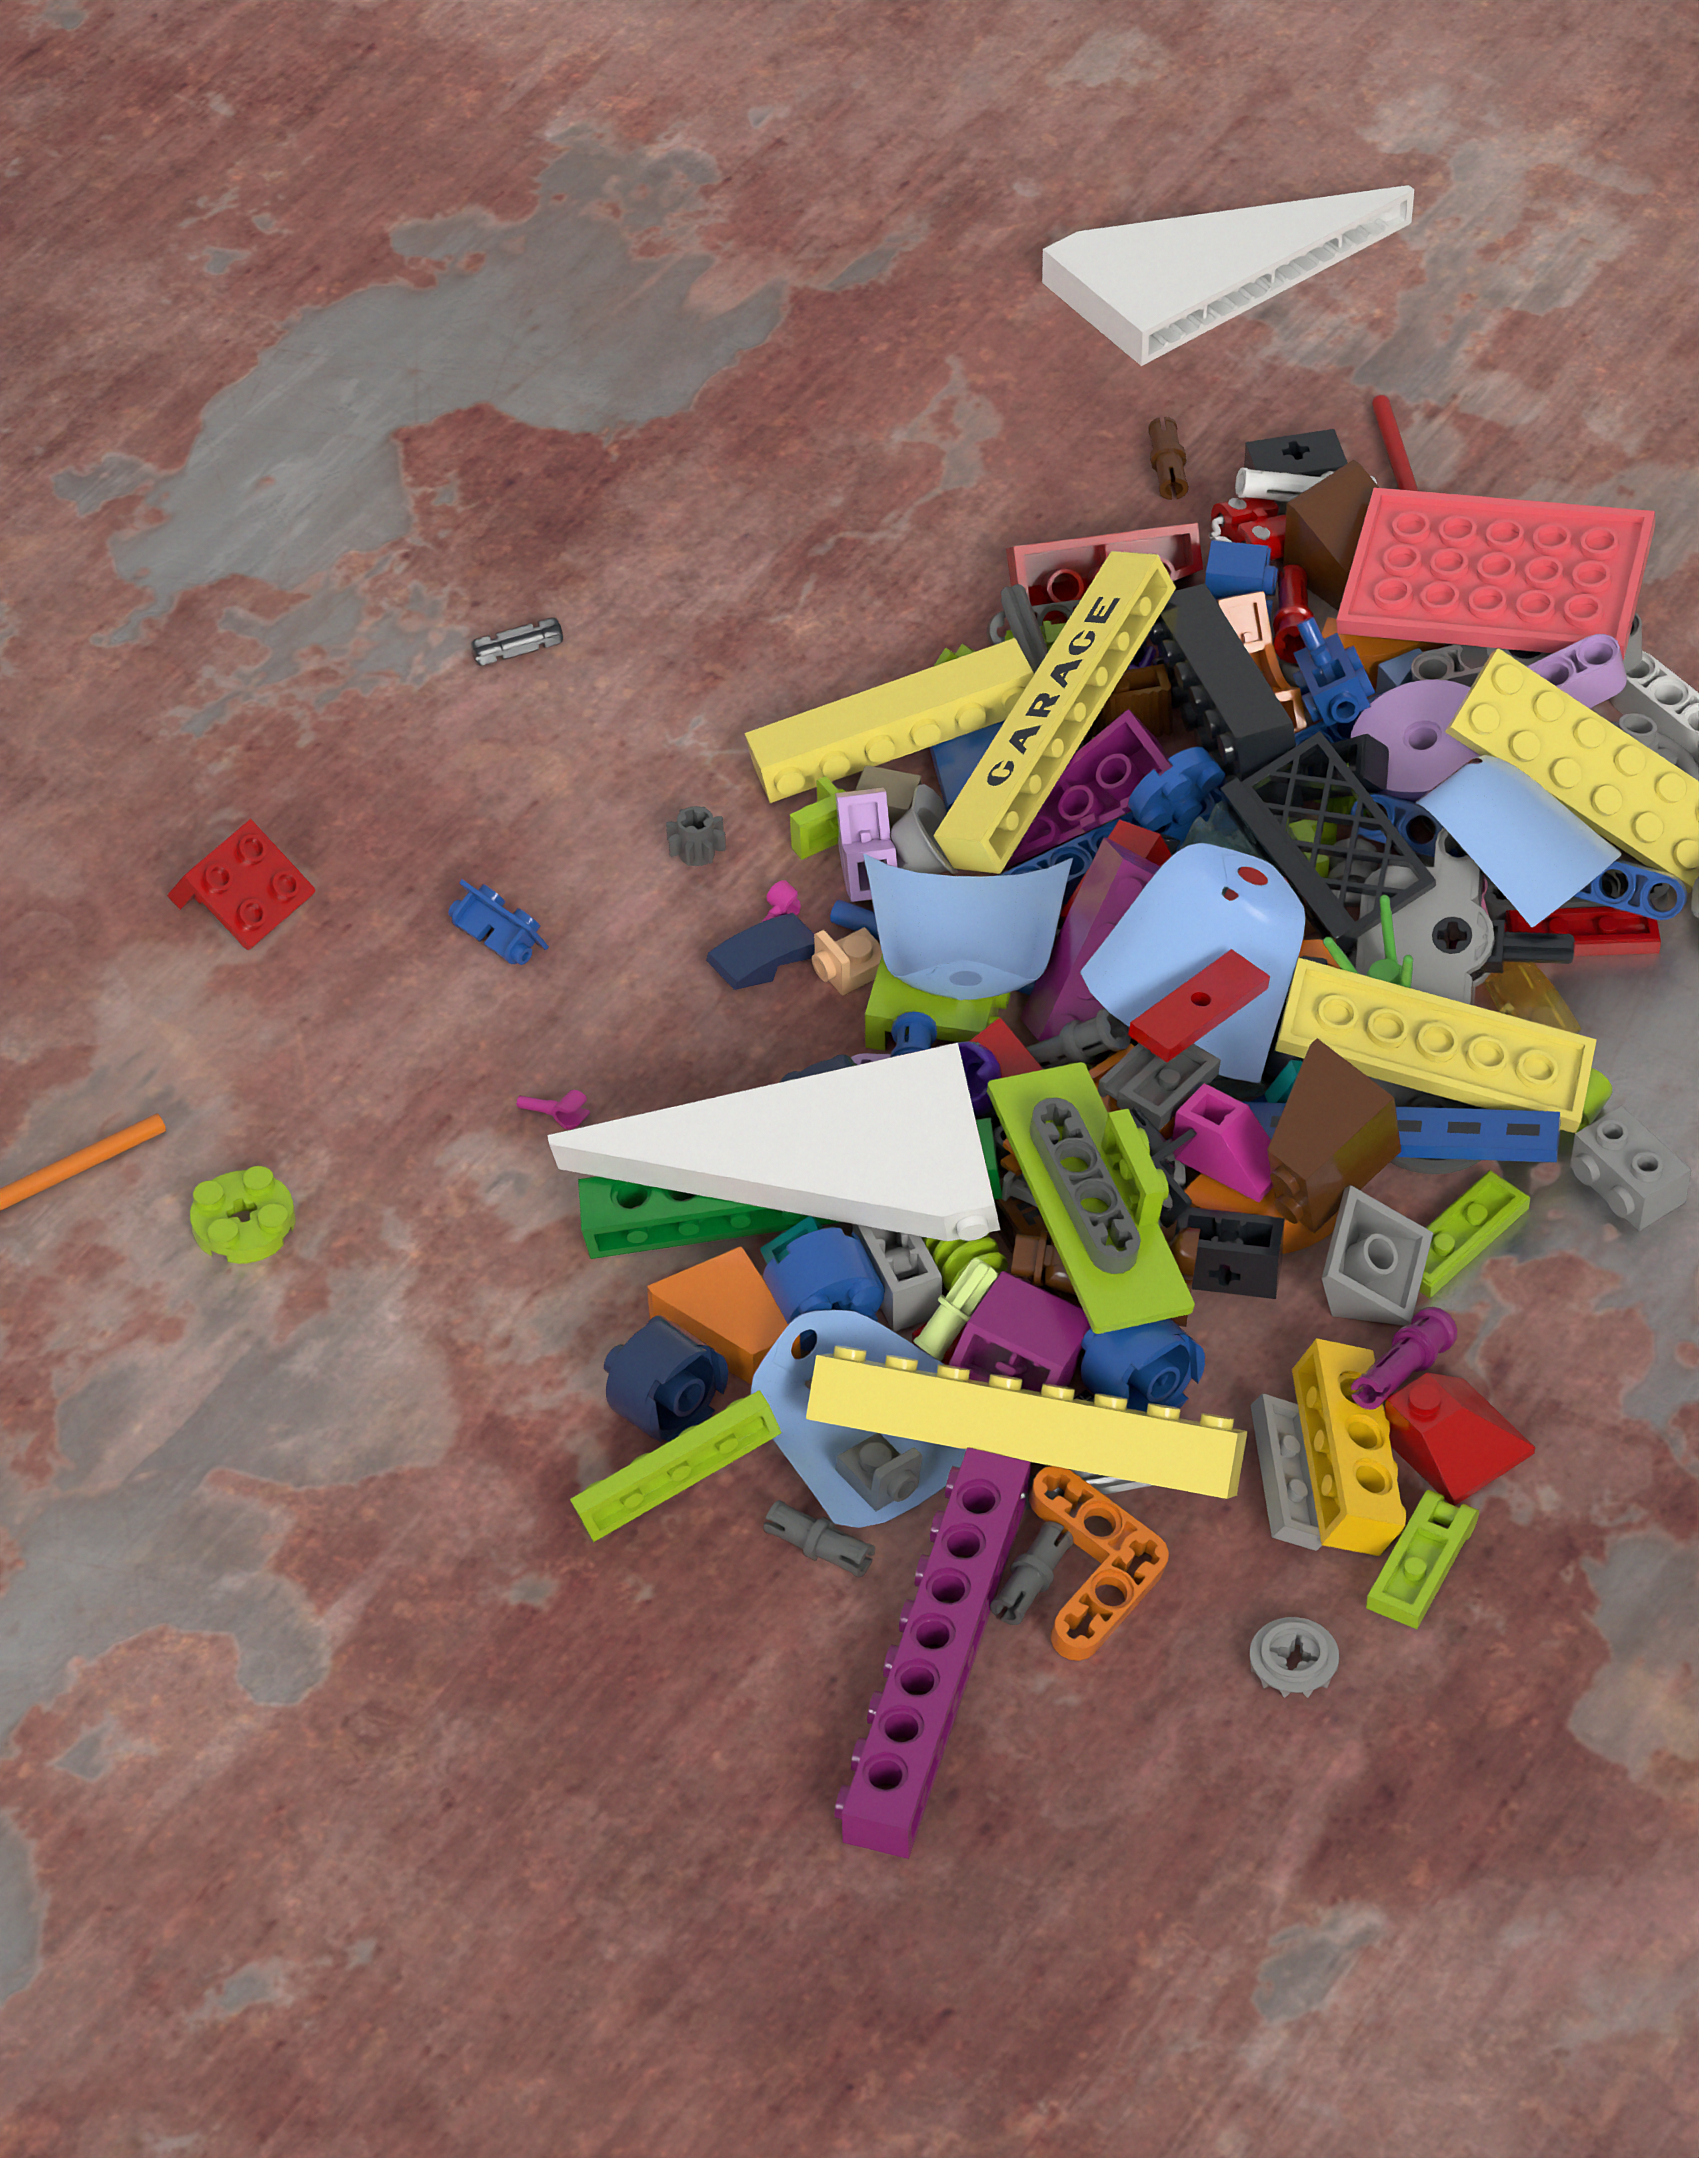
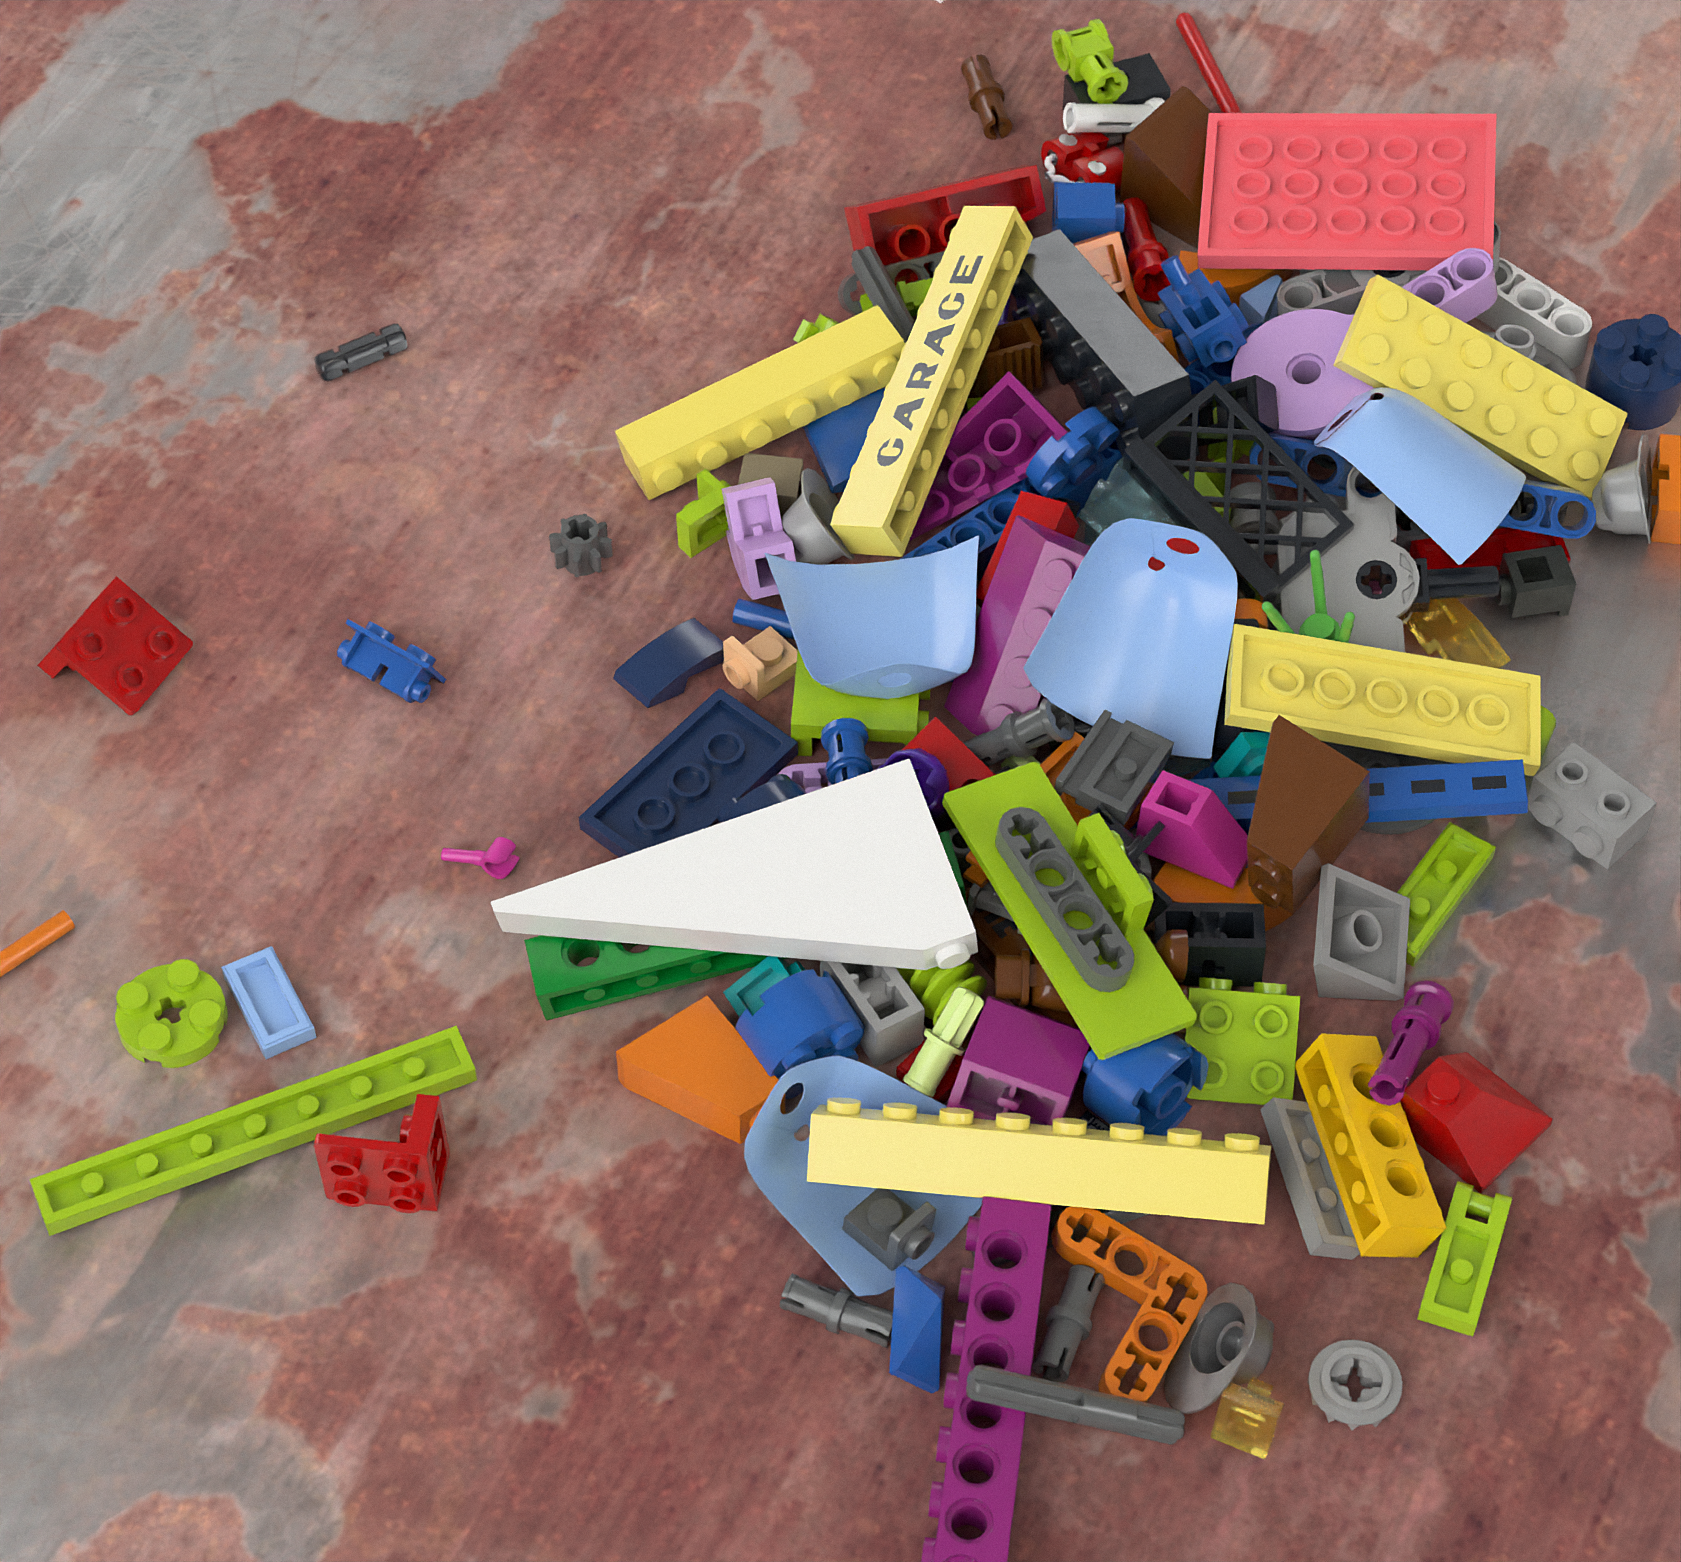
camera: 10 degrees left, 5 degrees up
lime plate [570,1390,782,1542] -> none
dark blue brick [604,1315,728,1443] -> none
dark pink hand [761,880,801,922] -> none
red tile [1128,949,1270,1063] -> none
none -> lime plate [29,1025,477,1236]
none -> light blue tile [221,946,316,1059]
none -> red bracket [313,1094,450,1213]
none -> dark blue plate [579,688,798,858]
none -> blue slope [889,1265,945,1393]
none -> dark grey axle [966,1365,1185,1445]
none -> lime connector [1052,19,1128,104]
none -> flat silver piece [1164,1283,1274,1414]
none -> lime bracket [1185,978,1300,1105]
none -> clear yellow tile [1210,1378,1285,1459]
none -> pearl dark grey brick [1494,545,1576,618]

